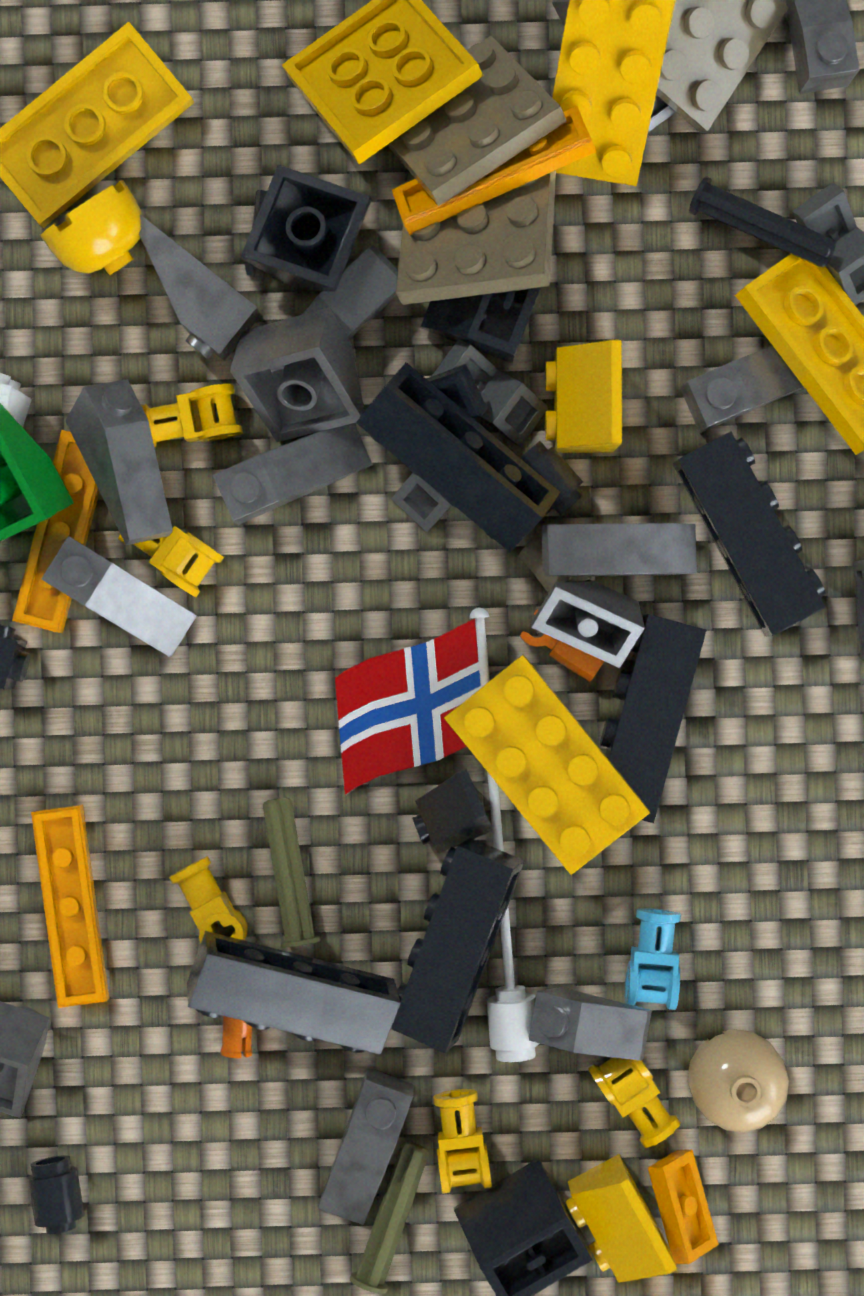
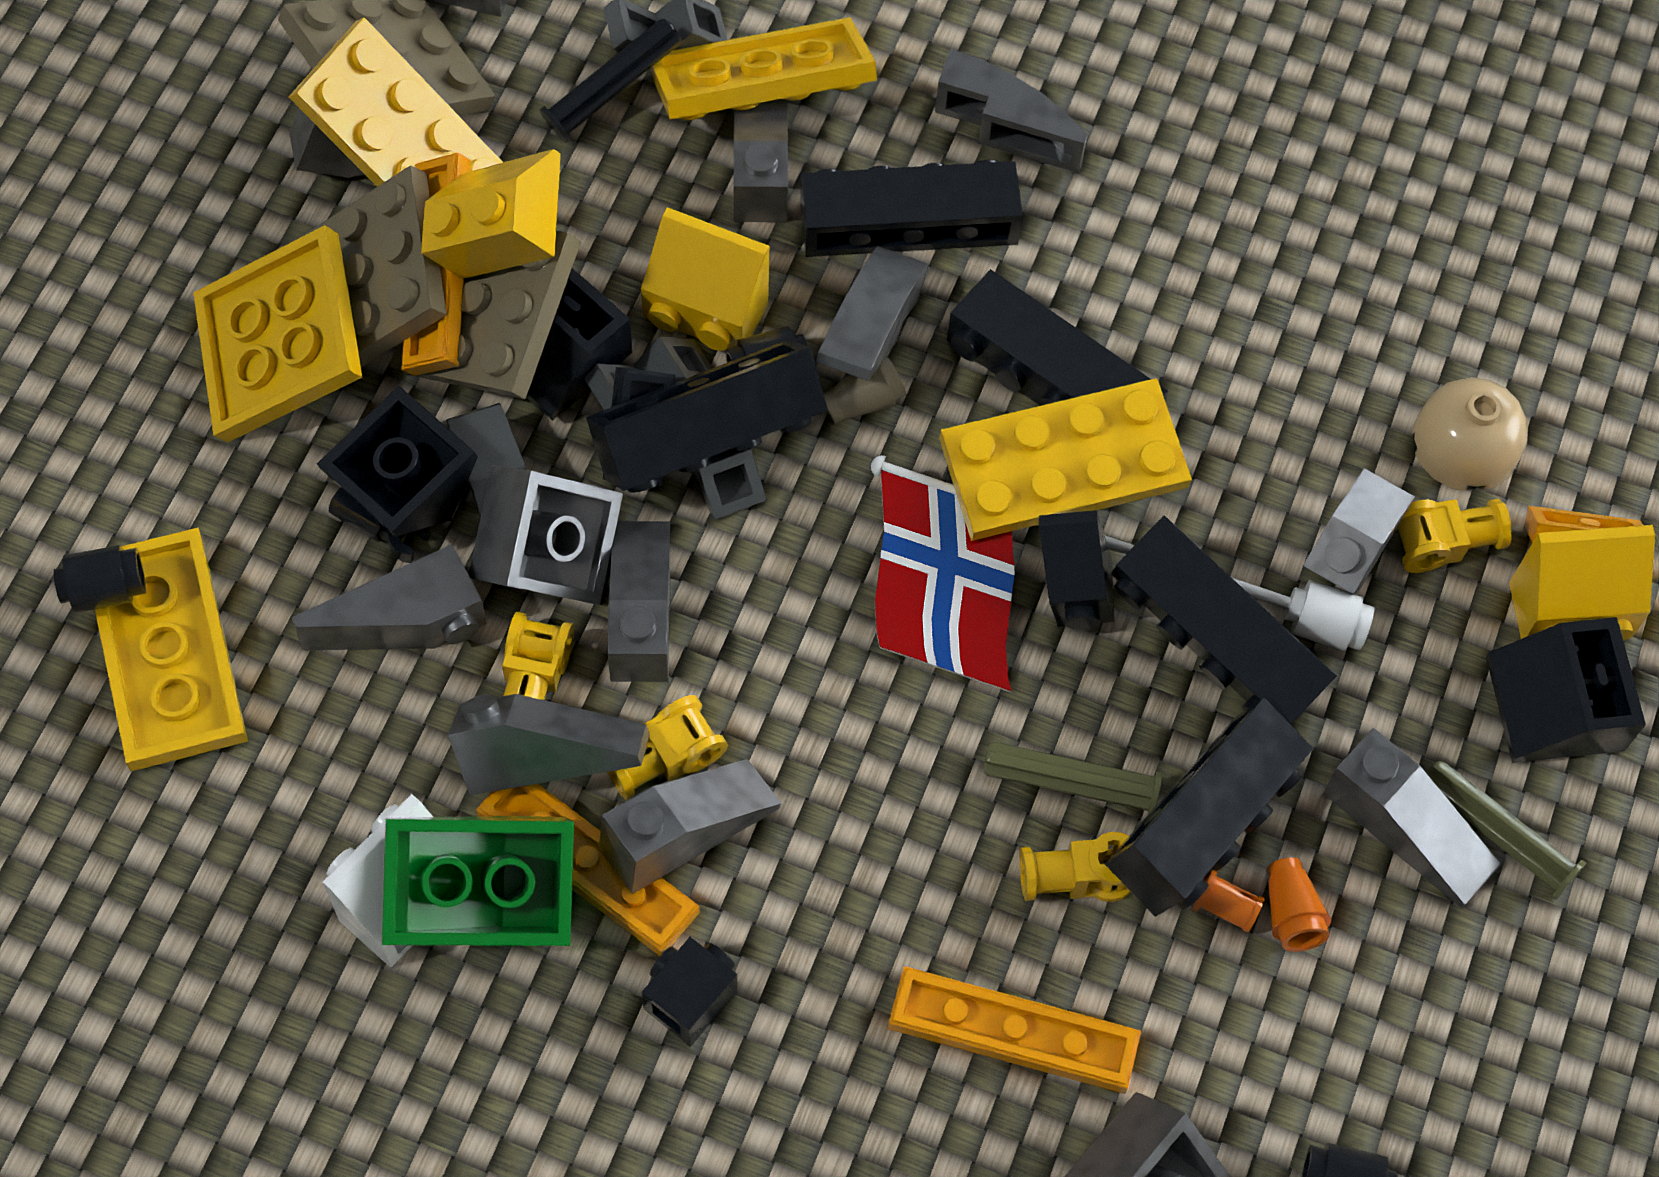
camera: 70 degrees left, 25 degrees down
yellow cylinder [40,180,142,276] -> none
yellow connector [433,1089,492,1194] -> none
orange bar [519,609,604,682] -> none
flat silver slope [531,581,645,668] -> none
medium azure connector [625,908,681,1010] -> none
none -> black brick [53,545,146,613]
none -> yellow slope [421,149,561,279]
none -> orange cone [1266,857,1331,952]

